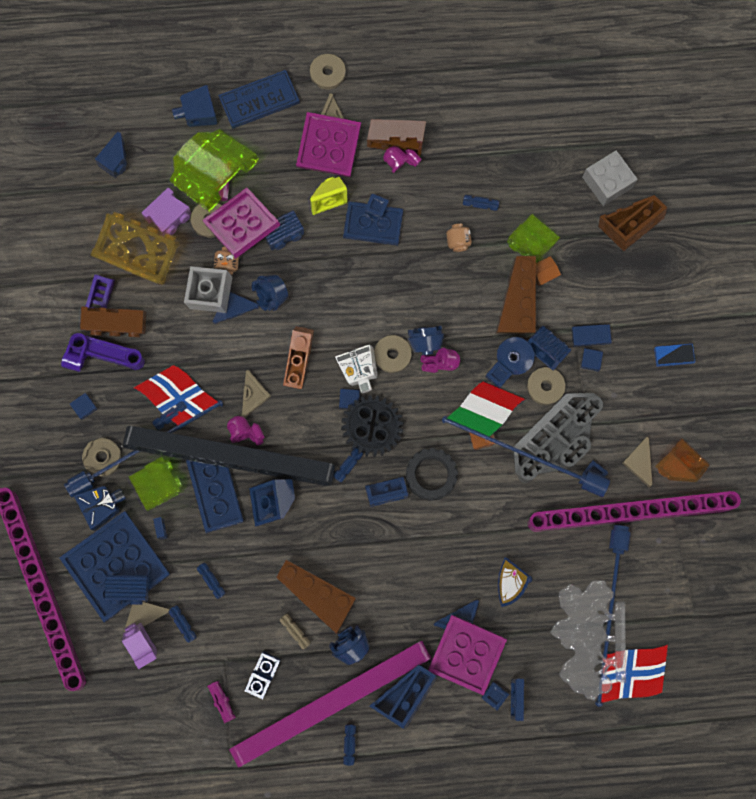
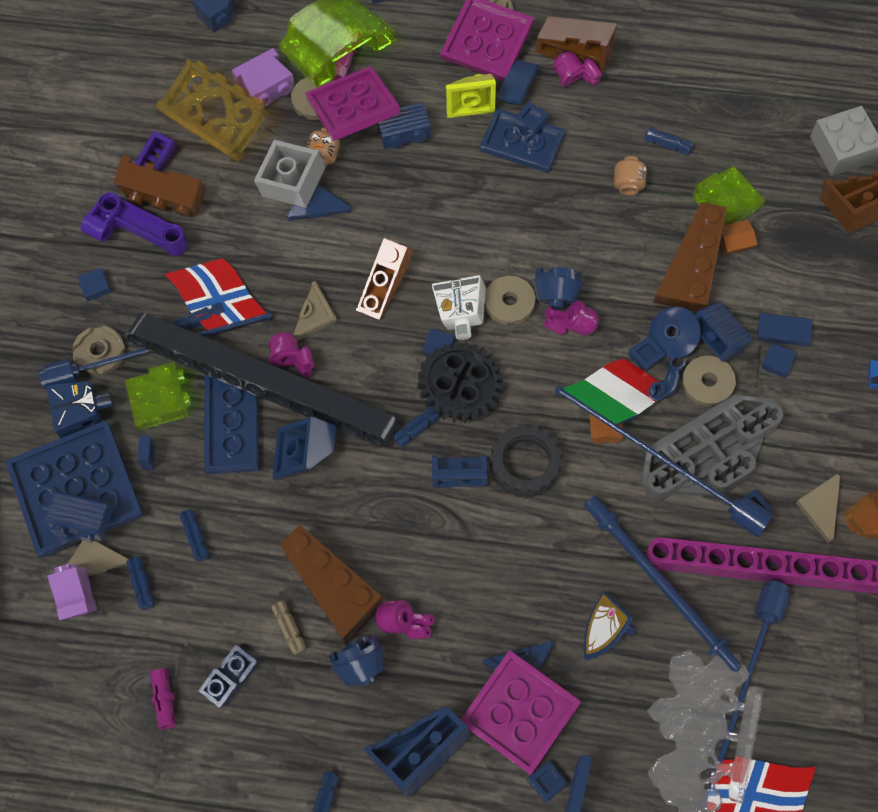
camera: 20 degrees right, 10 degrees down
magenta beam [229,641,431,768] -> none
dark blue cone [252,275,288,311] -> none
none -> magenta piece [375,600,435,639]
none -> dark blue slope [498,59,539,105]
none -> dark blue bar [584,496,741,672]
none -> dark blue arm [648,355,686,401]

